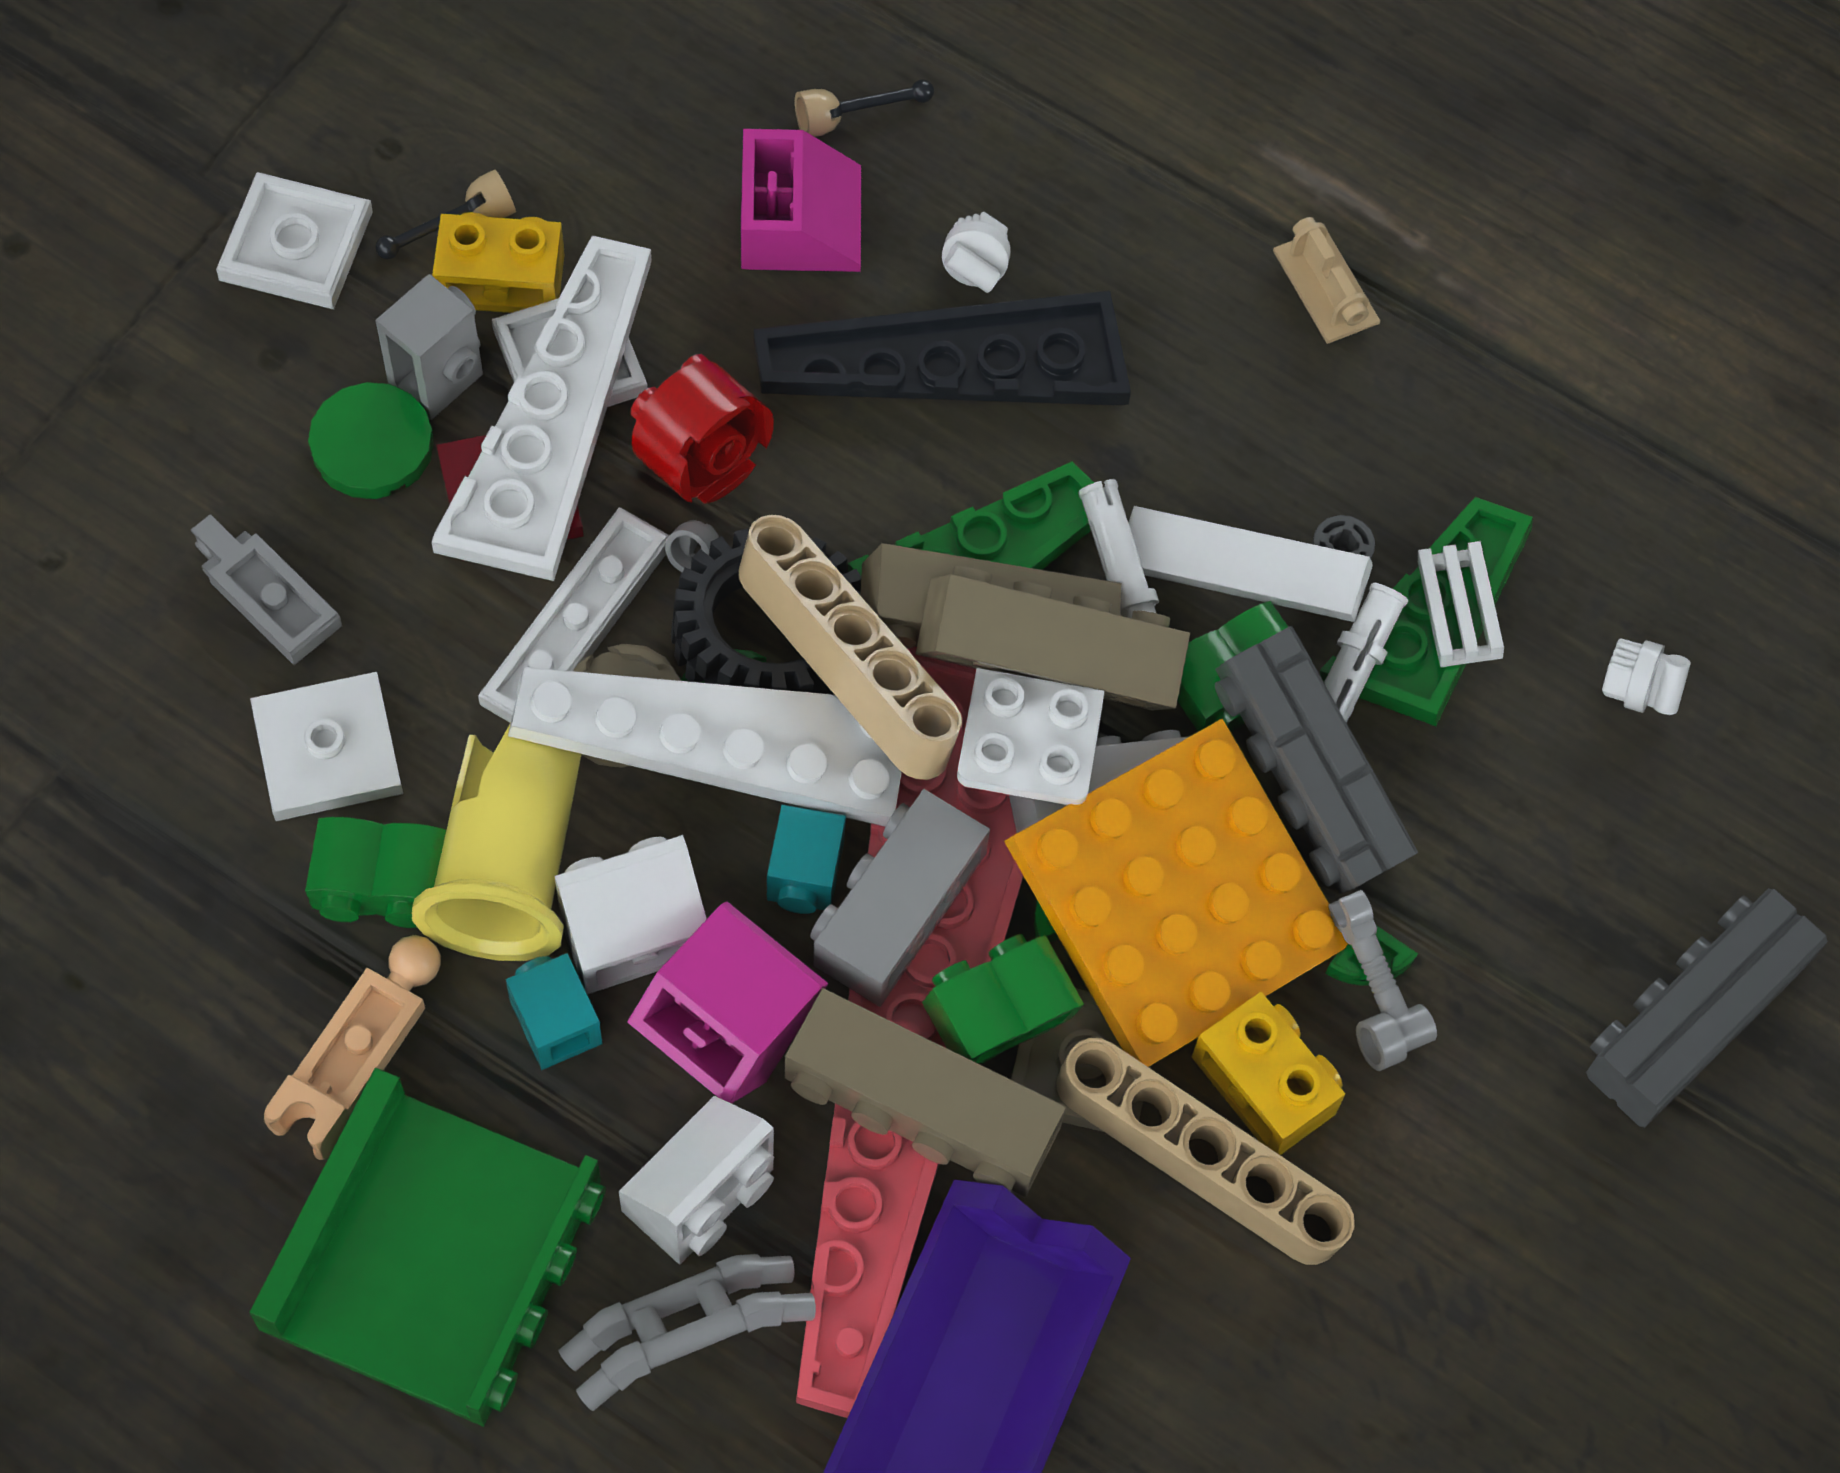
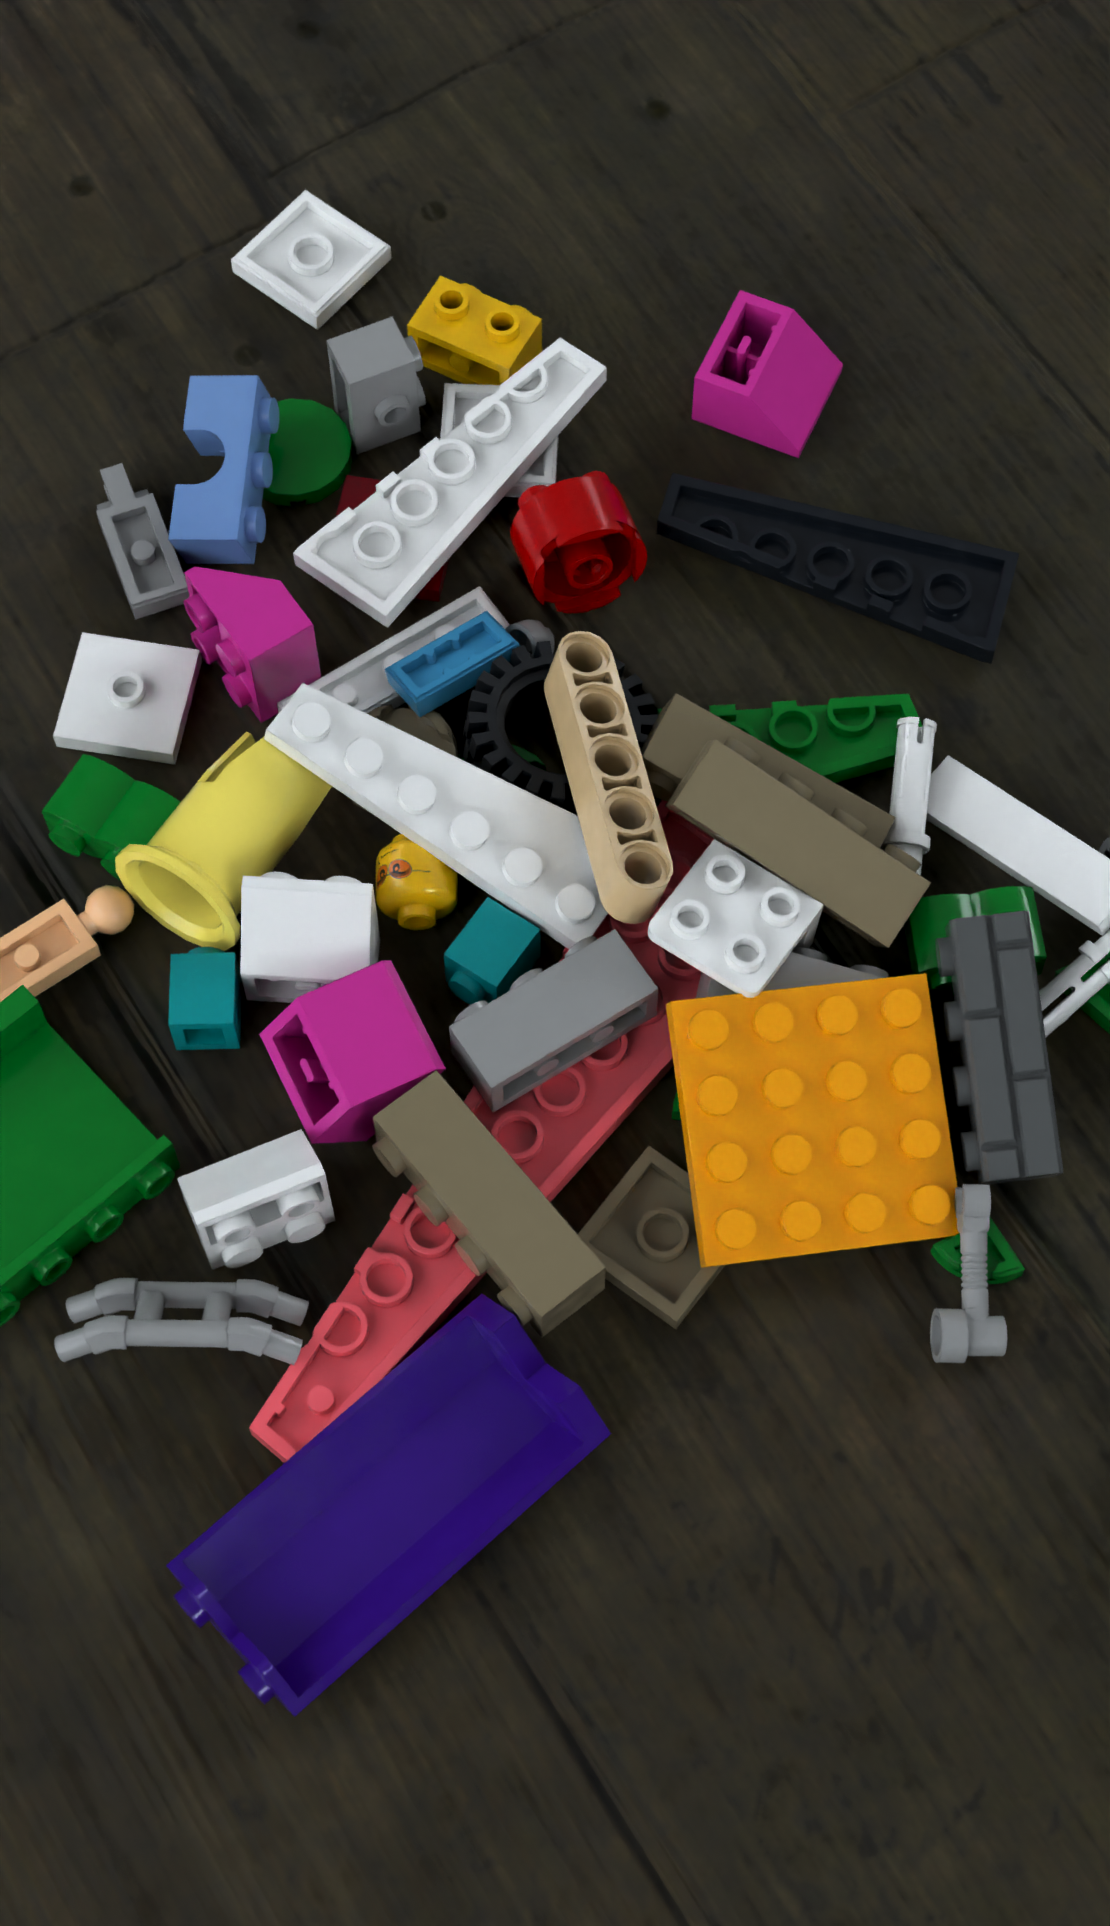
camera: 30 degrees right, 0 degrees up
hinge [375,169,516,259] -> none
hinge [795,79,934,137] -> none
green brick [922,934,1084,1064] -> none
white piece [942,212,1011,293] -> none
tan beam [1056,1038,1355,1265] -> none
yellow brick [1192,991,1345,1155] -> none
none -> medium blue arch [168,375,279,564]
none -> dark pink slope [183,566,321,723]
none -> yellow head [376,834,458,930]
none -> dark azure plate [385,611,520,717]

